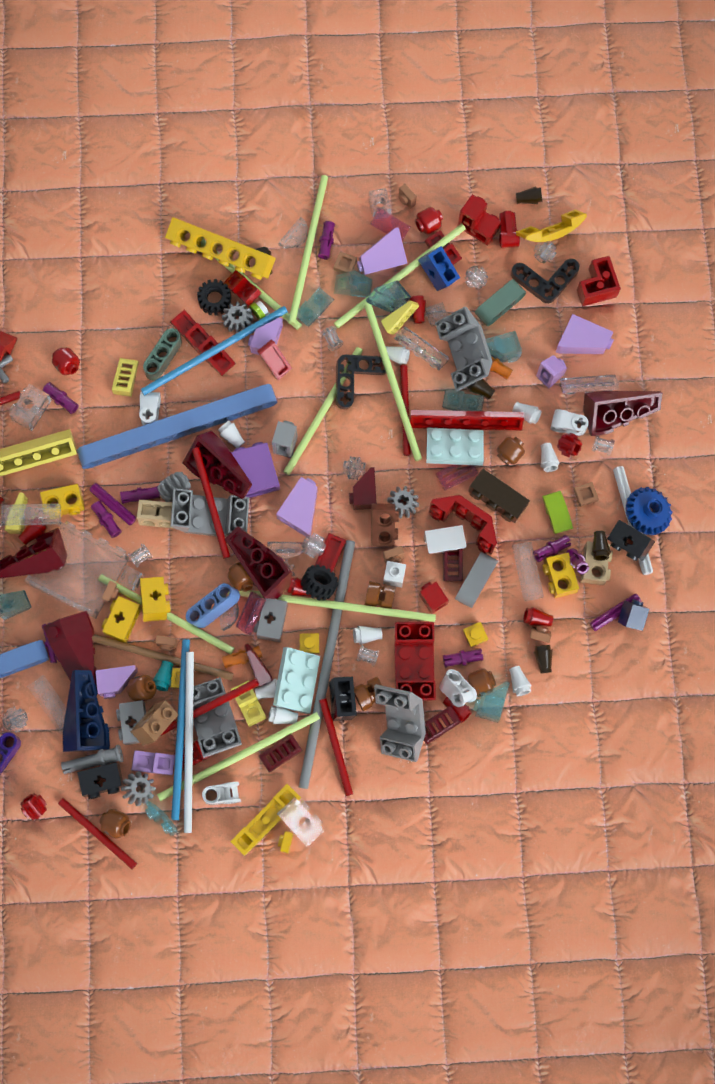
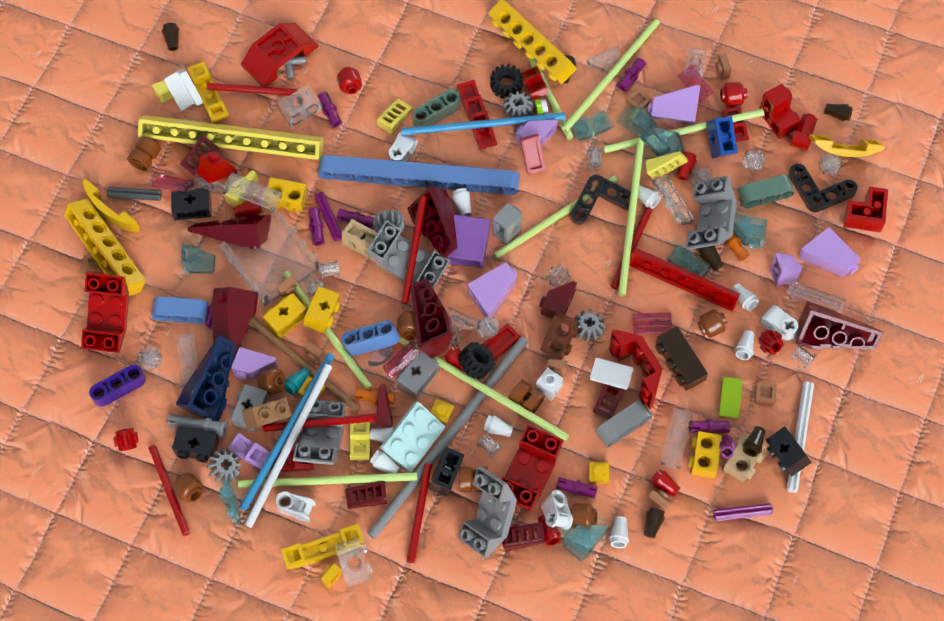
camera: 30 degrees right, 10 degrees down
red brick [419,582,449,614] -> none
light aqua plate [426,428,484,466] -> none
brick [618,599,650,631] -> none
blue gear [626,487,673,535] -> none

